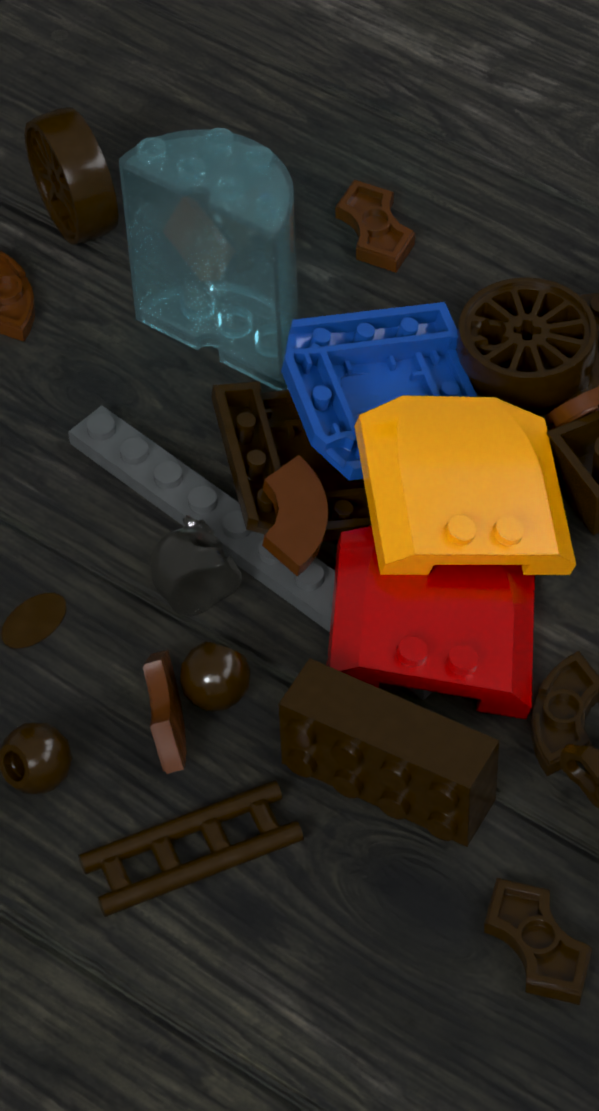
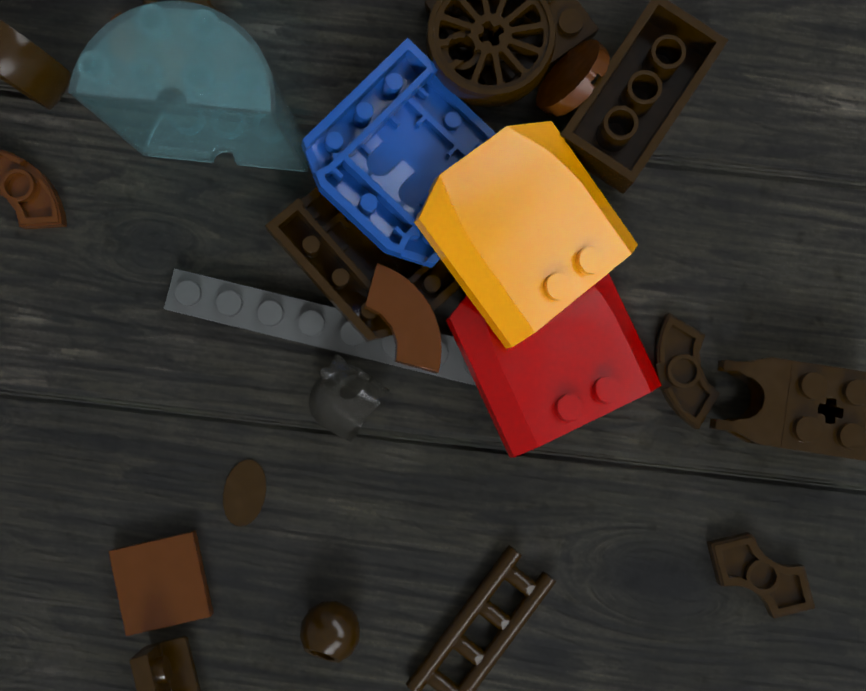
camera: 30 degrees left, 35 degrees up
reddish brown tile [143,649,186,774] -> none
dark brown piece [180,641,250,712] -> none
dark brown brick [279,658,499,847] -> none

